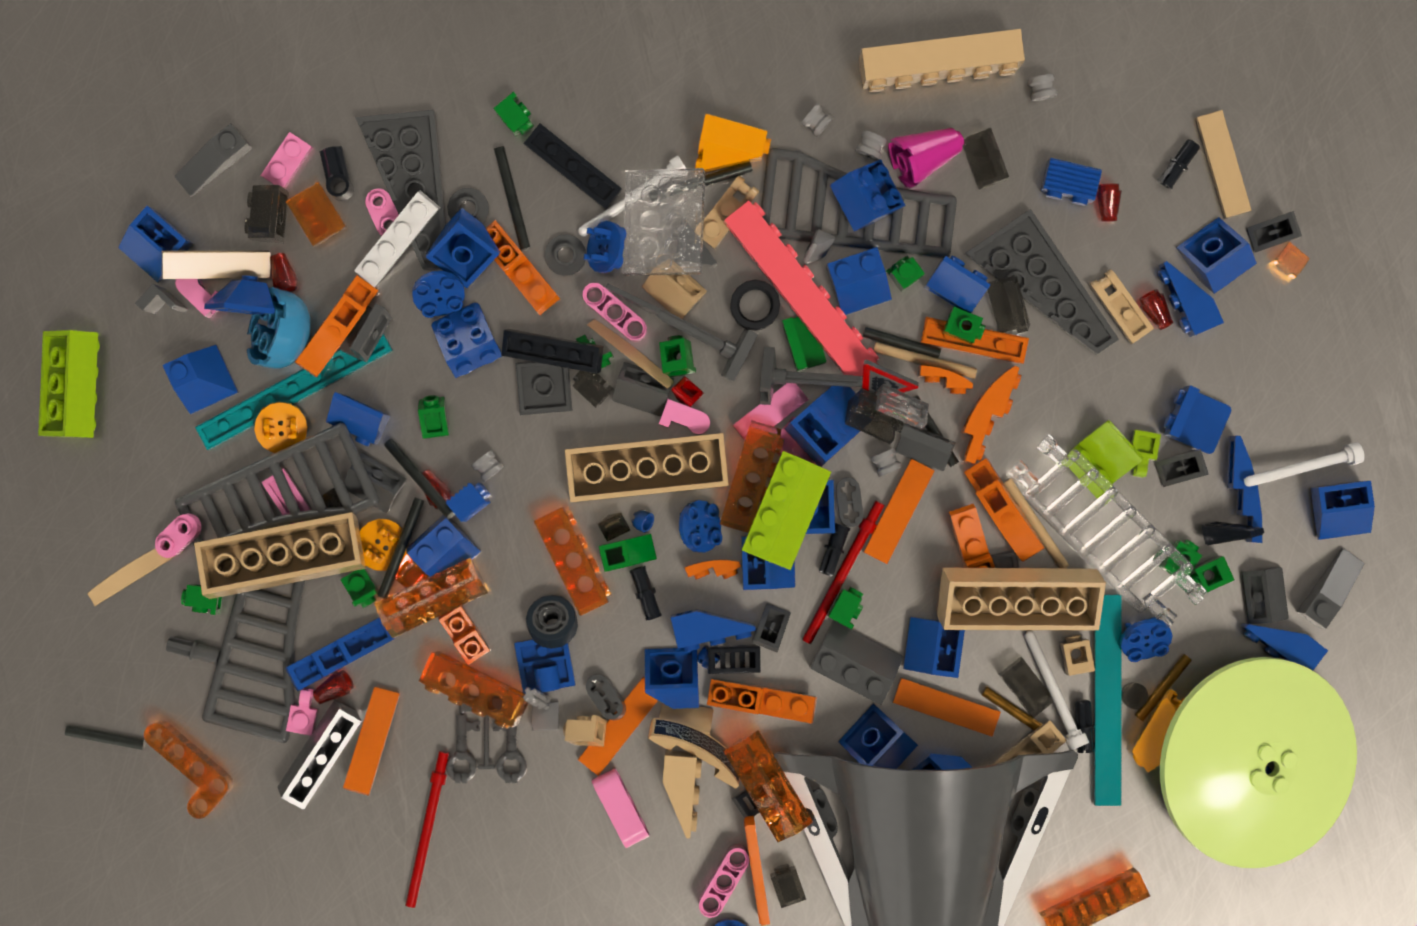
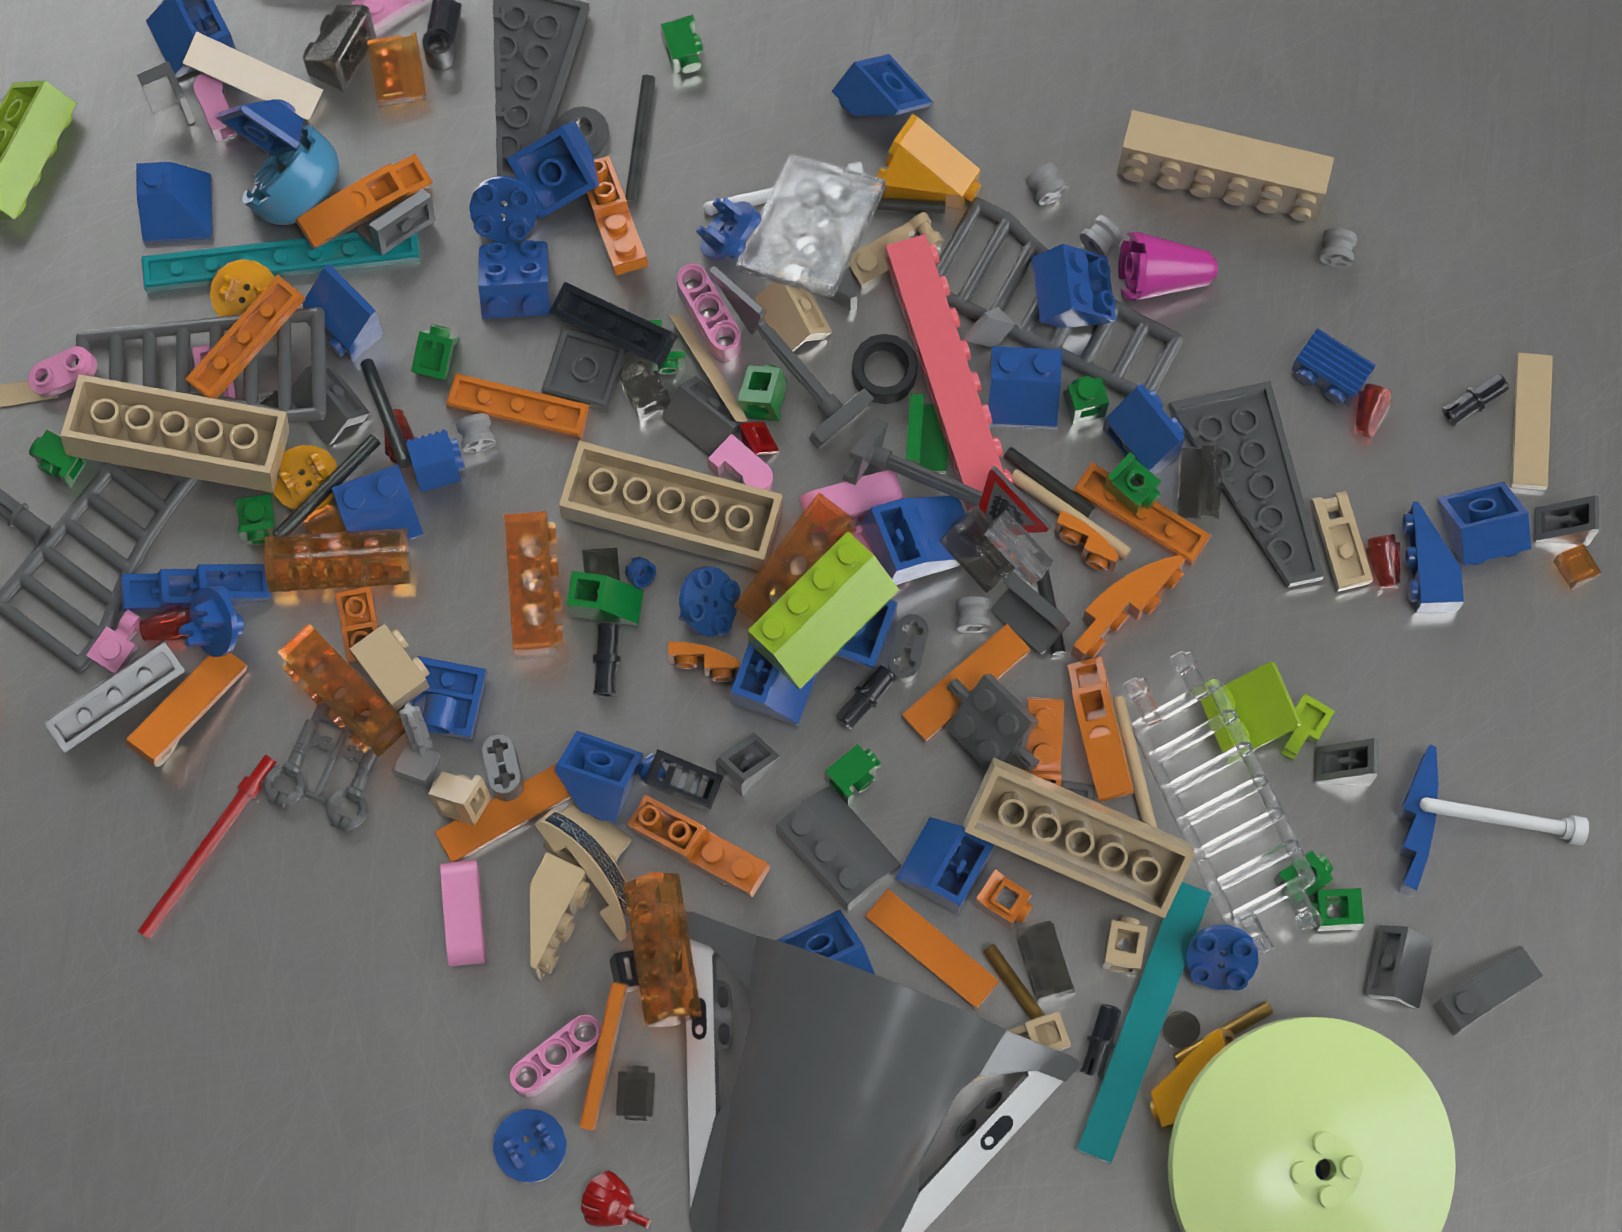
camera: 20 degrees right, 15 degrees down
clear red cone [270,253,299,292] -> none
white plate [354,190,441,287] -> none
bright pink plate [365,189,399,236] -> none
black plate [523,123,622,210] -> none
wheel [526,595,578,649] -> none
dark grey piece [545,234,586,276] -> none
blue slope [671,609,756,652] -> none
red bar [802,500,885,644] -> none
clear smoke hinge [963,128,1009,190] -> none
white piece [1024,630,1089,750] -> none
blue bracket [1163,385,1231,454] -> none
black slope [1202,521,1264,546] -> none
blue slope [1240,623,1328,671] -> none
blue slope [1310,481,1375,540] -> none
none -> blue plate [178,585,244,657]
none -> orange tile [185,275,306,399]
none -> tan brick [349,623,430,712]
none -> orange tile [446,373,590,441]
none -> blue slope [831,54,933,116]
none -> dark grey plate [945,674,1039,771]
none -> orange window [974,868,1033,929]

